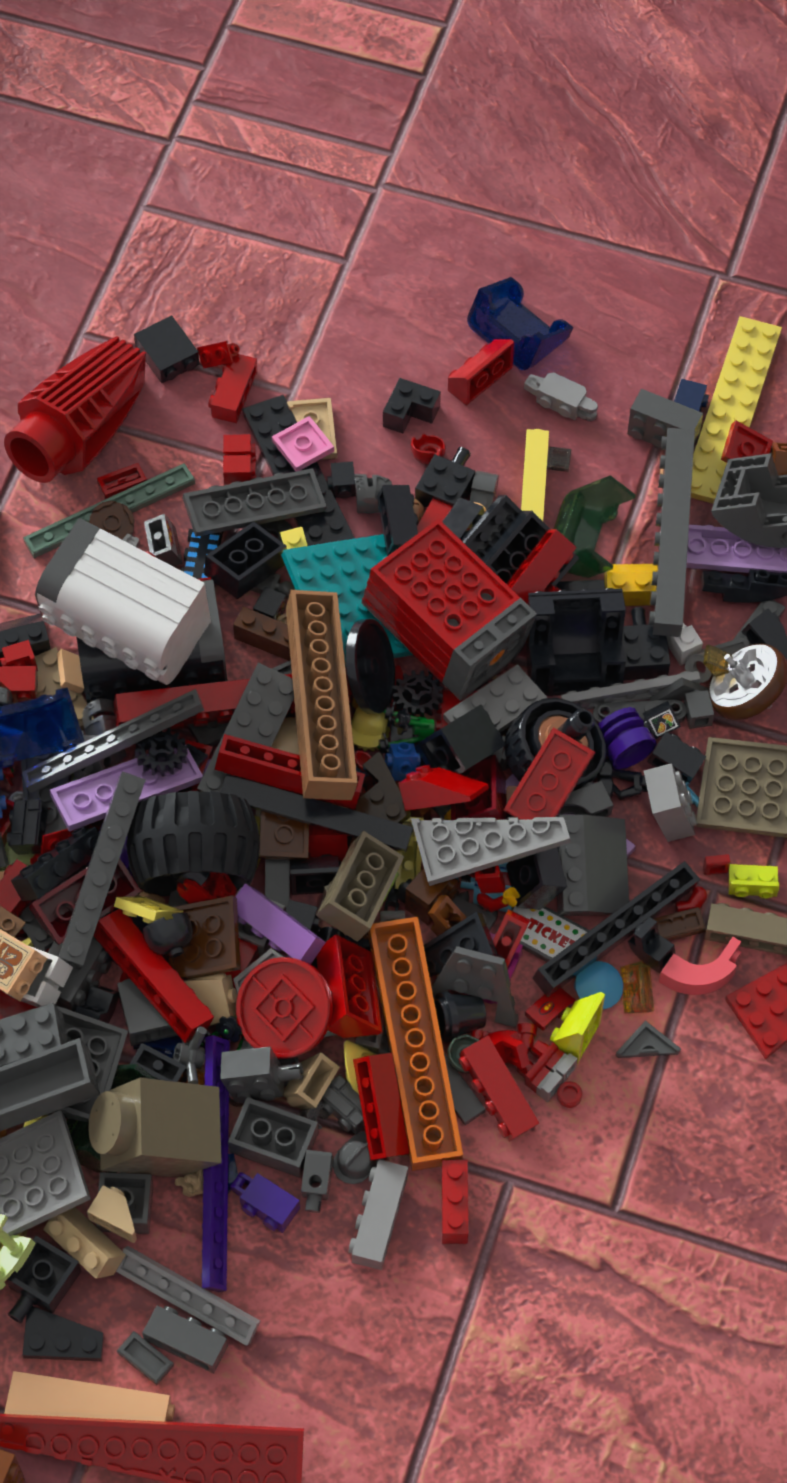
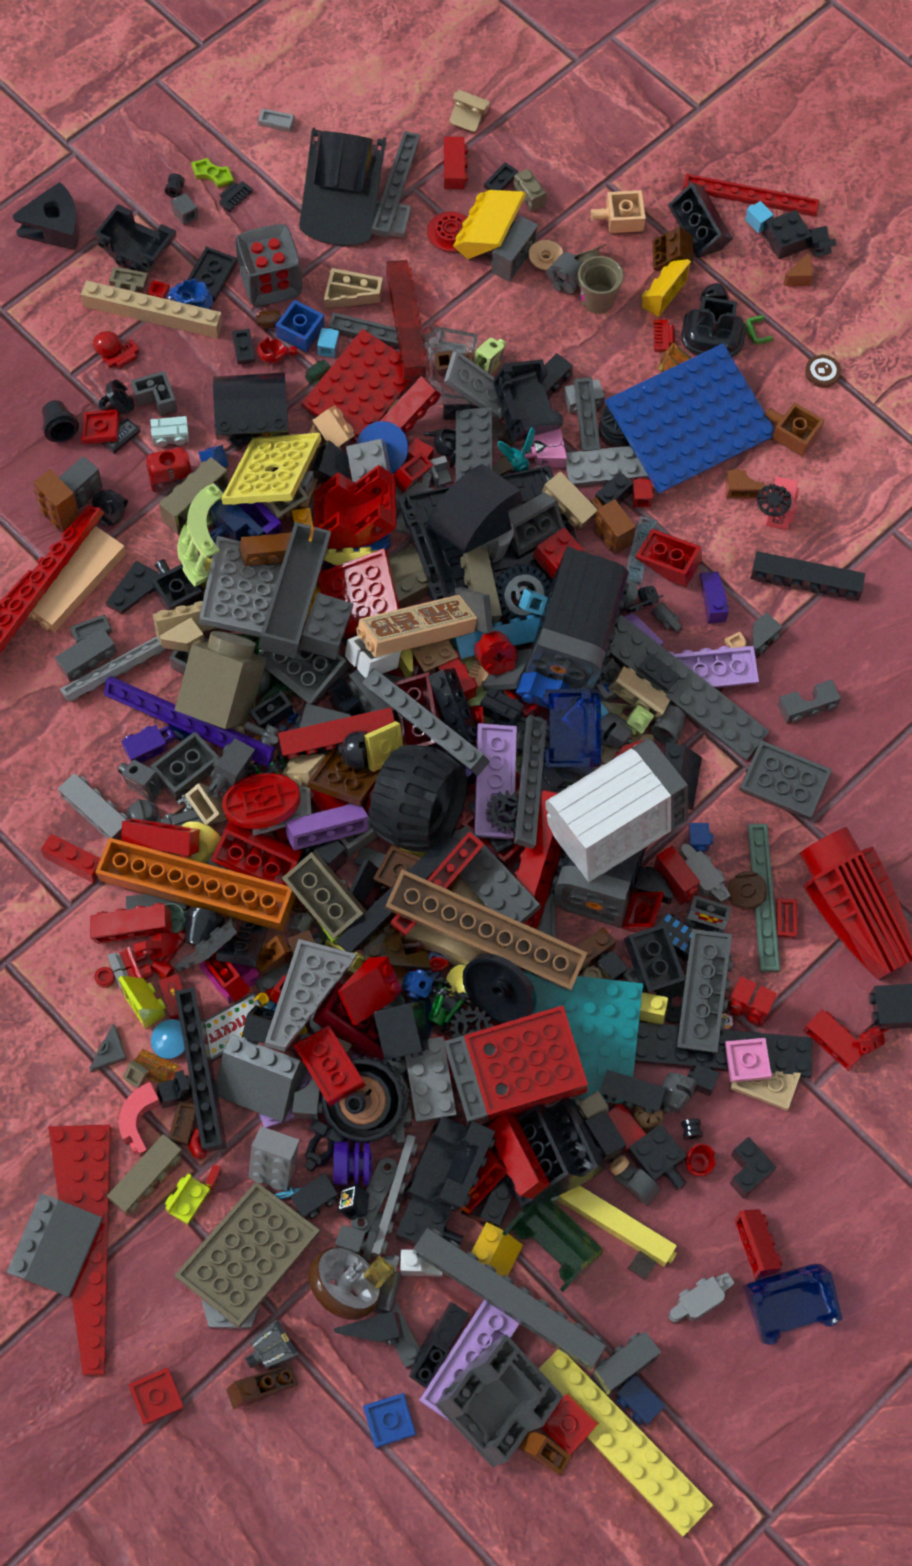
camera: 115 degrees right, 5 degrees up
none -> dark tan tile [122,1060,149,1088]
none -> black wheel [681,1119,703,1140]

